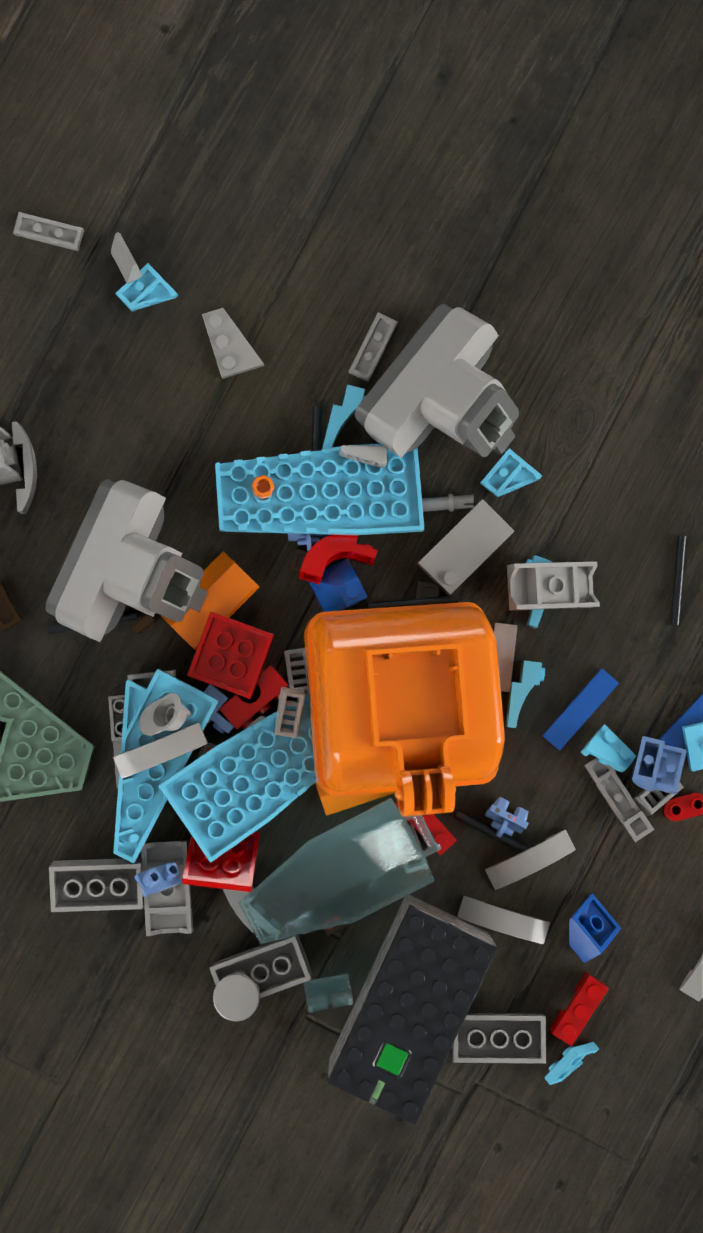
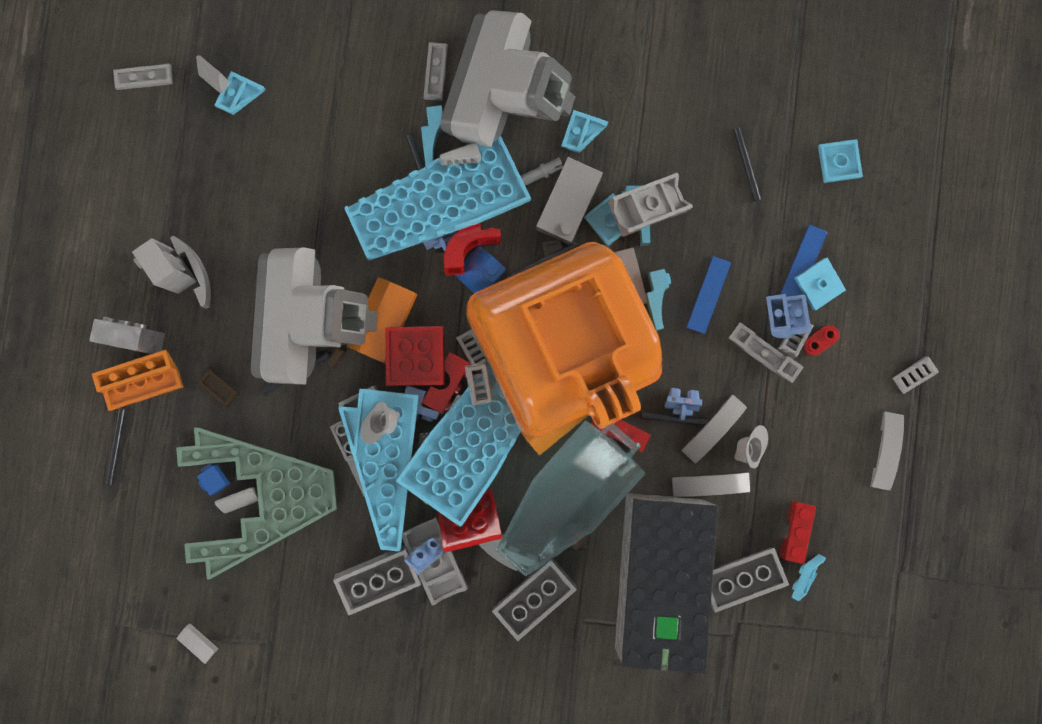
camera: 15 degrees left, 0 degrees up
light grey slope [113,722,208,778] -> none
light grey wing [202,308,264,379] -> none
light grey tile [213,973,260,1021] -> none
orange tile [251,475,274,499] -> none
clear light blue piece [303,973,353,1013] -> none
blue slope [569,893,621,963] -> none
medium azure wing [581,724,636,773] -> none
none -> medium azure plate [584,193,622,247]
none -> light grey piece [734,425,768,468]

